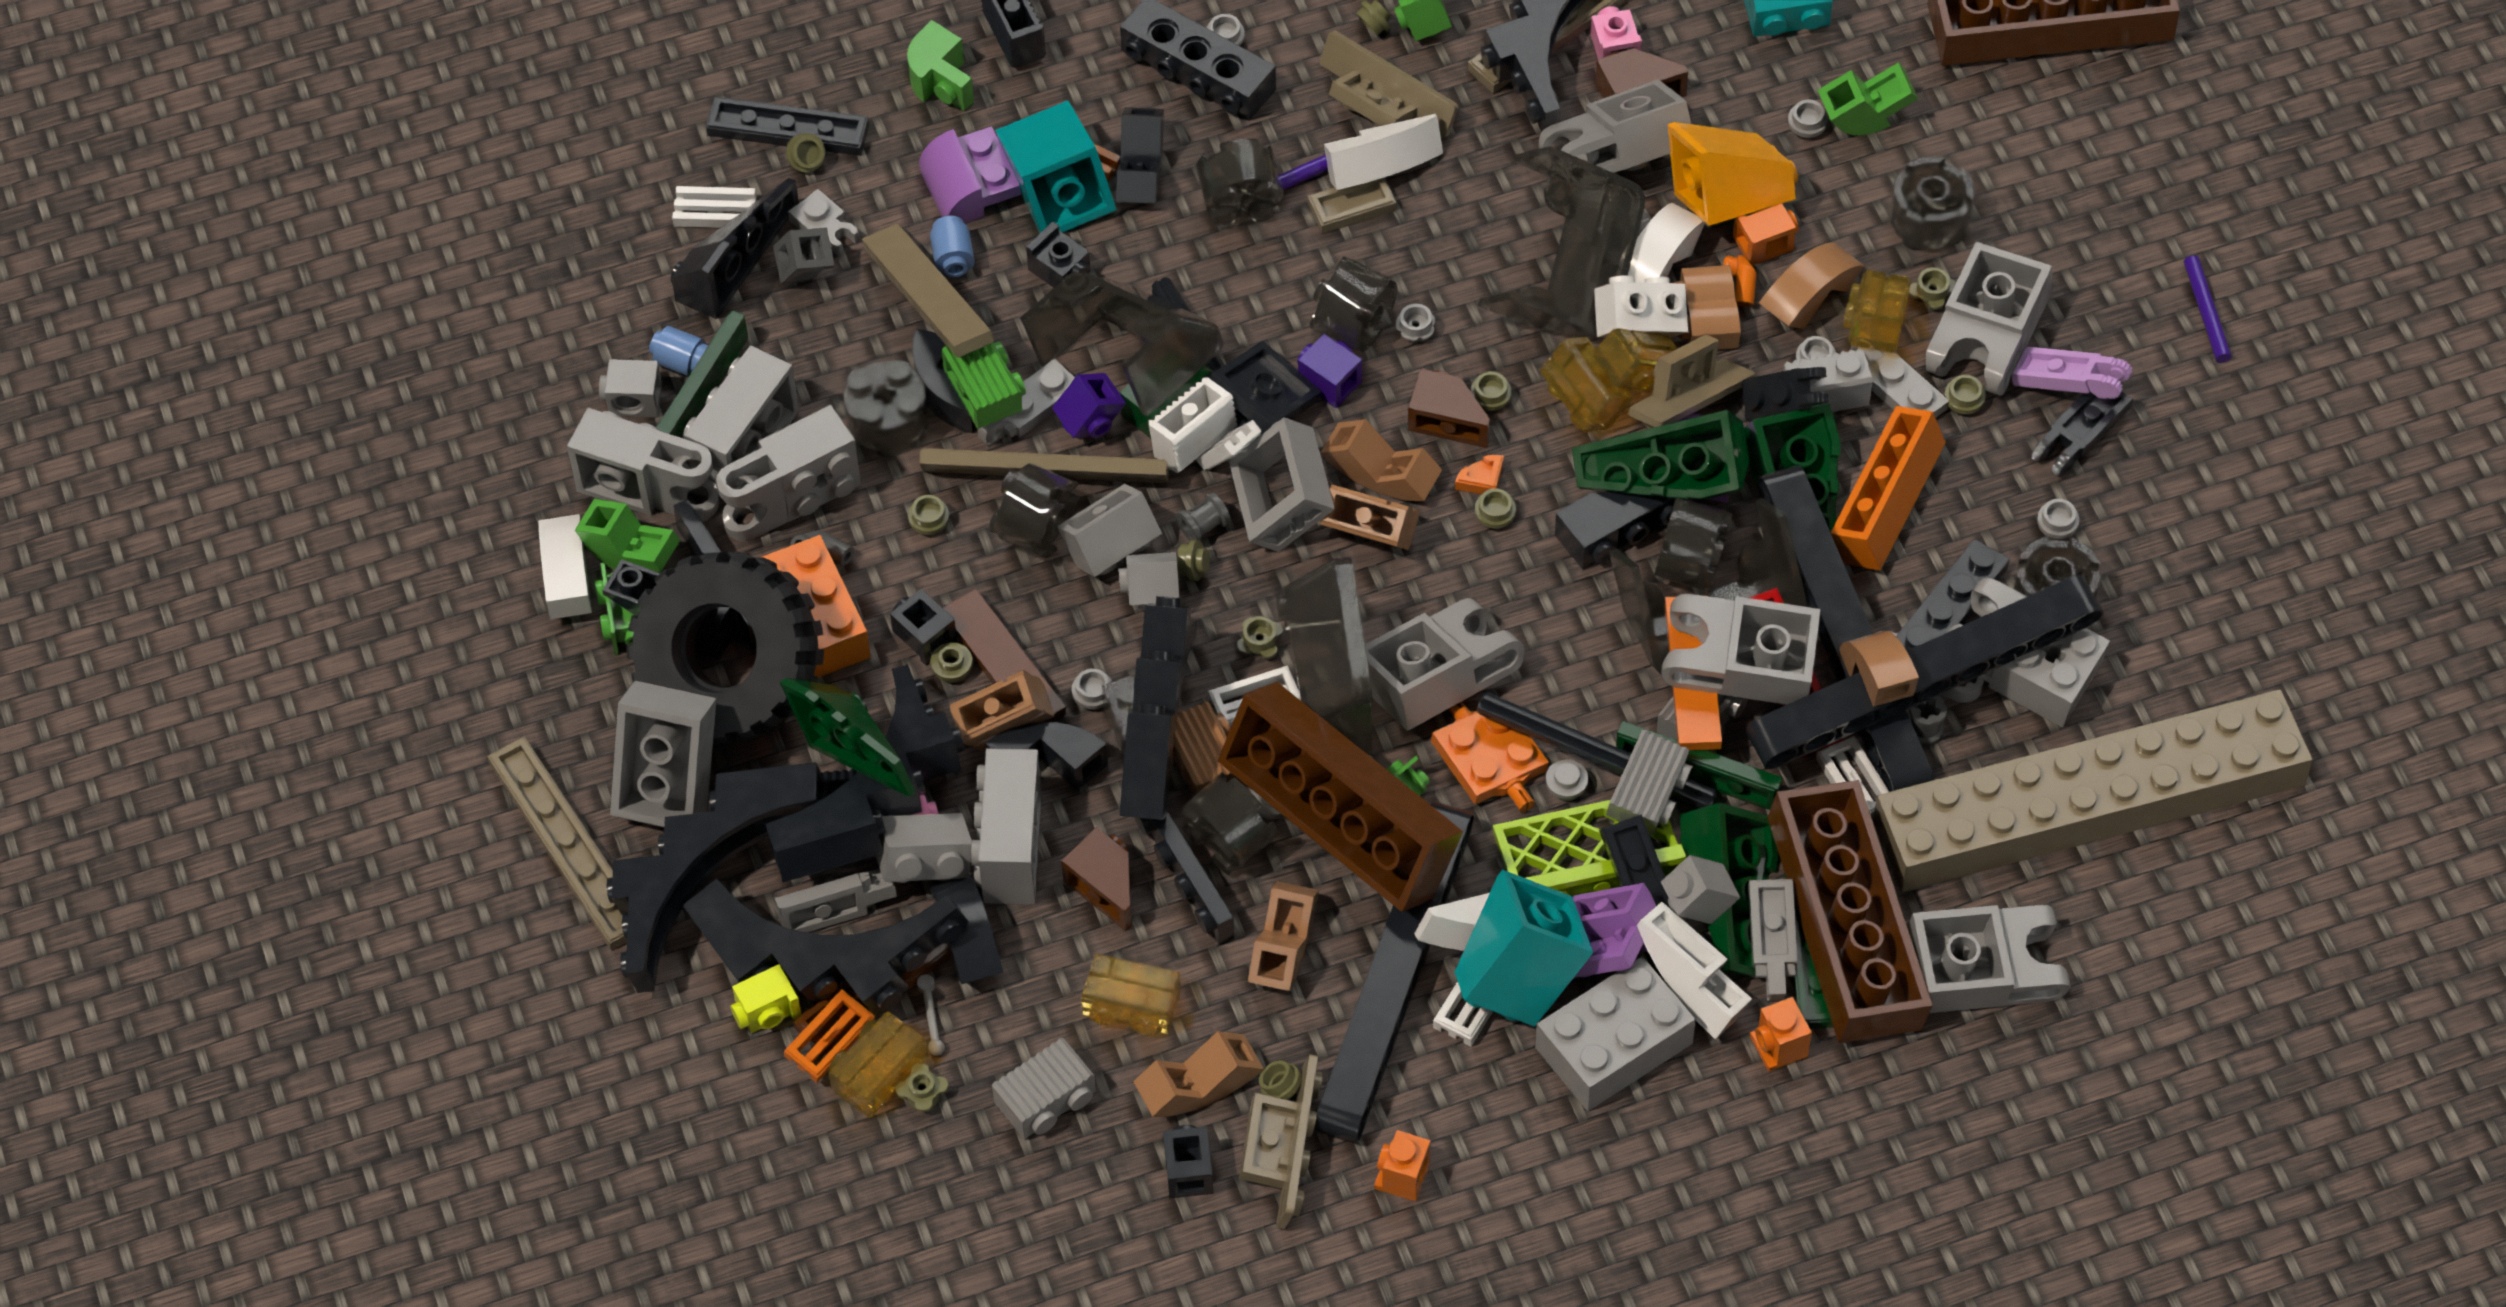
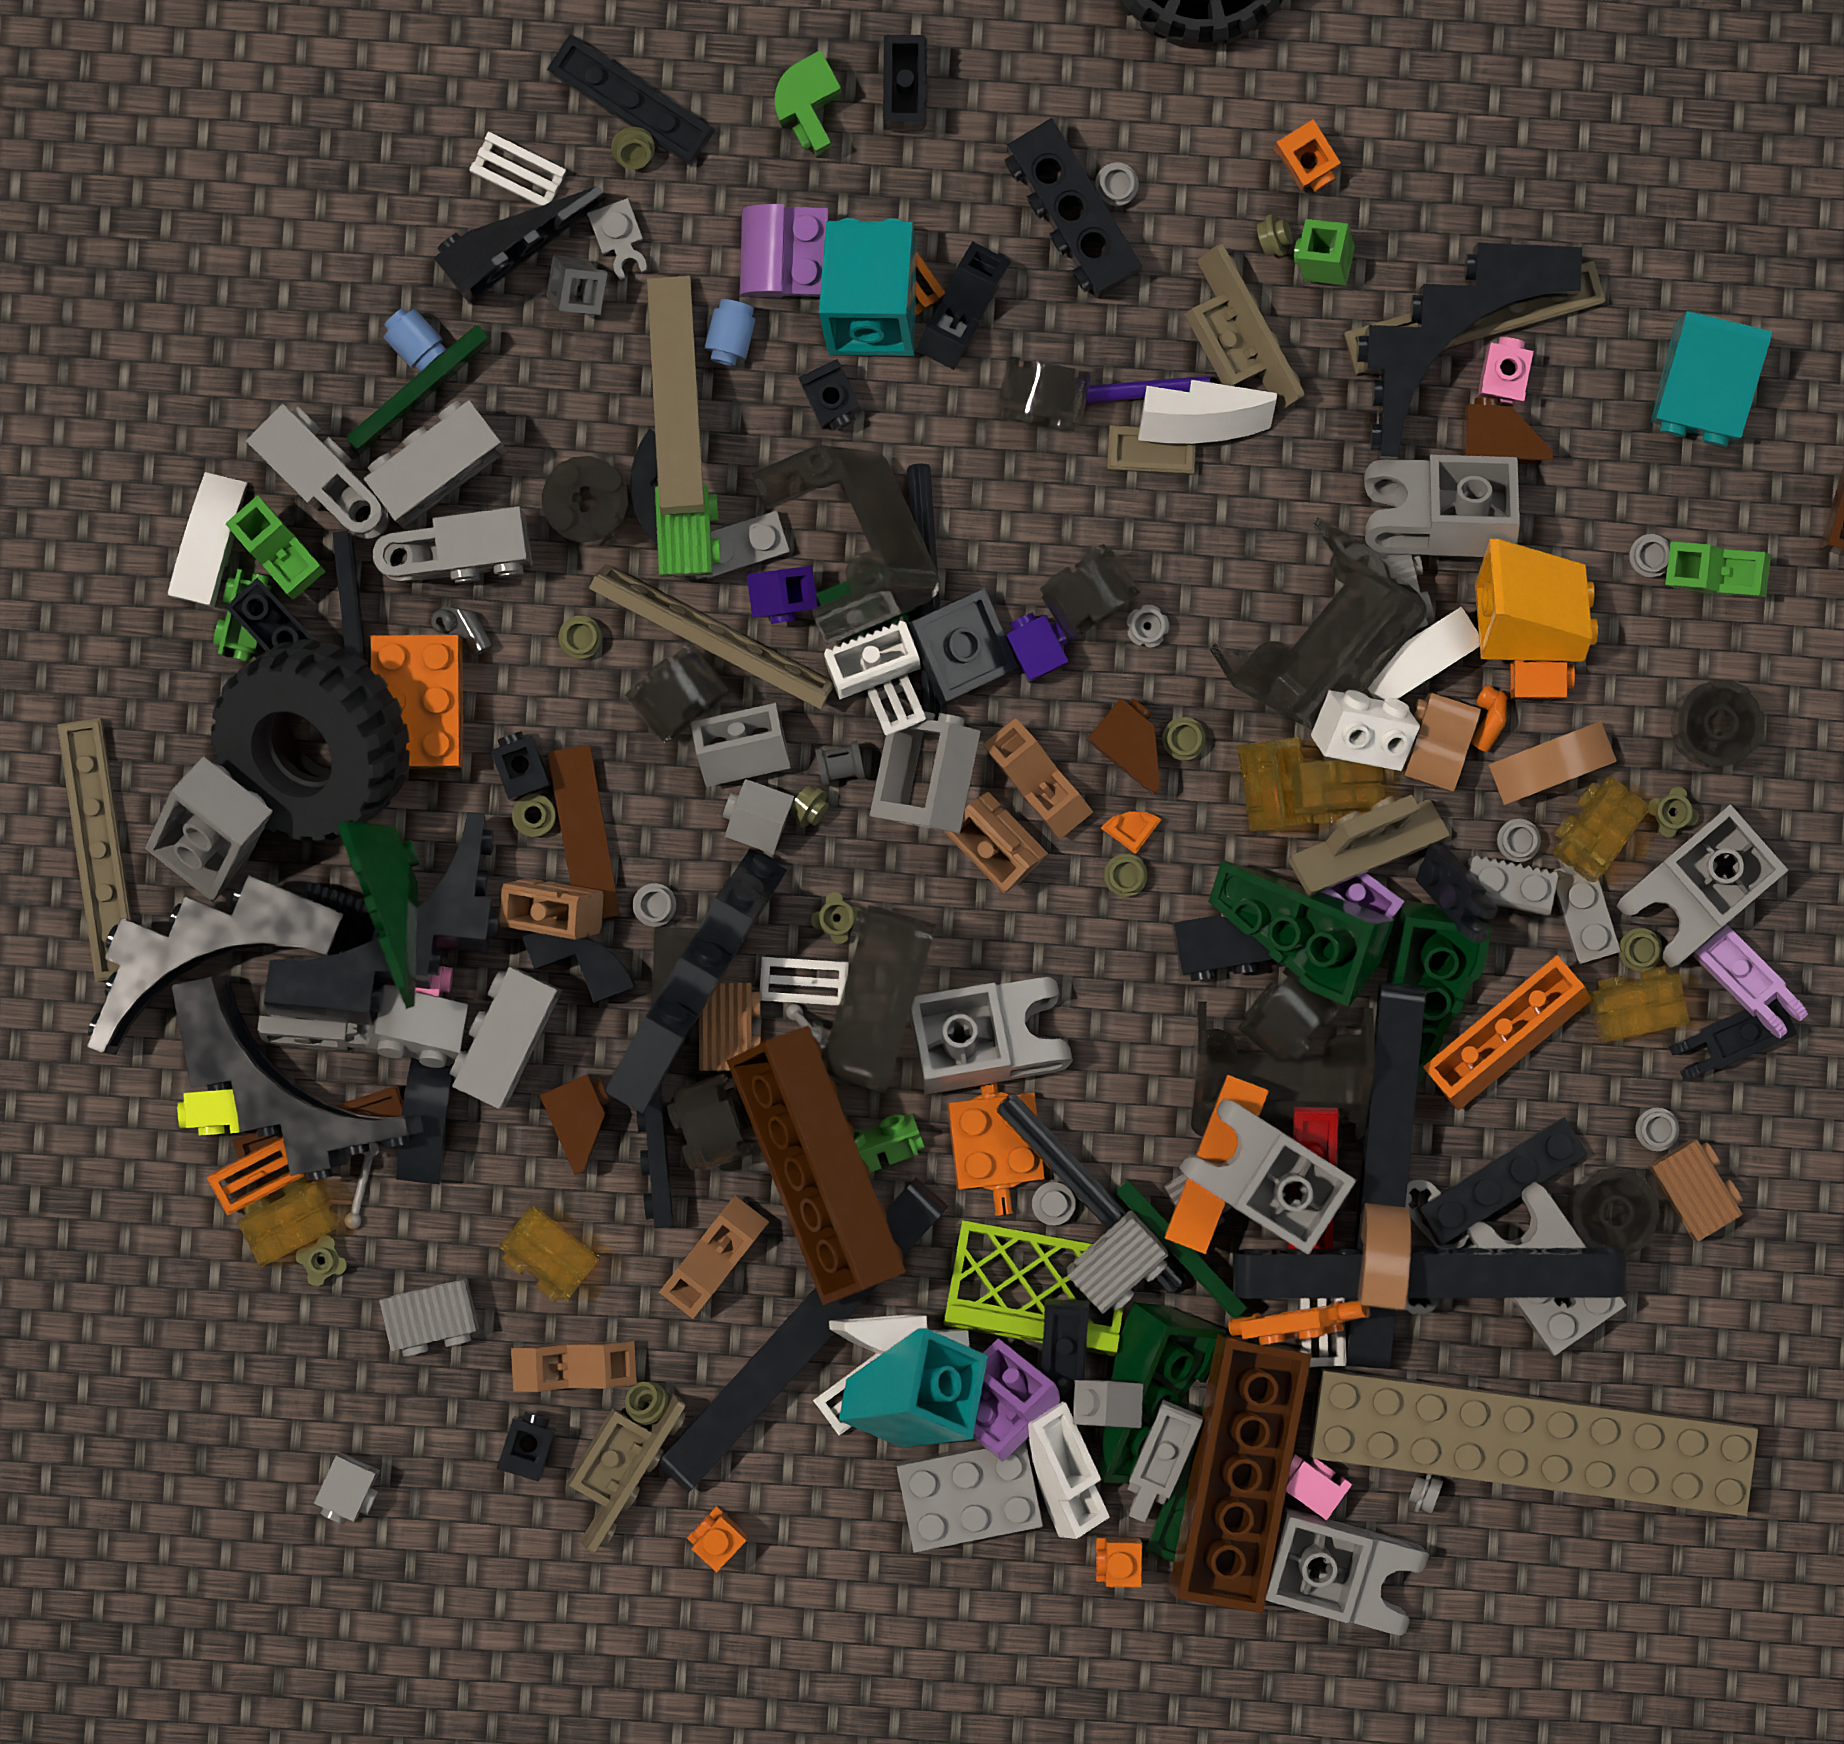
camera: 20 degrees right, 30 degrees up
light grey brick [599,359,662,417] -> none
none -> light grey brick [314,1452,380,1524]
none -> orange plate [1229,1301,1370,1345]
none -> bright pink brick [1286,1454,1352,1520]
none -> light grey plate [1408,1474,1443,1514]
none -> clear yellow brick [1589,966,1690,1042]
none -> medium nougat brick [1648,1139,1743,1241]

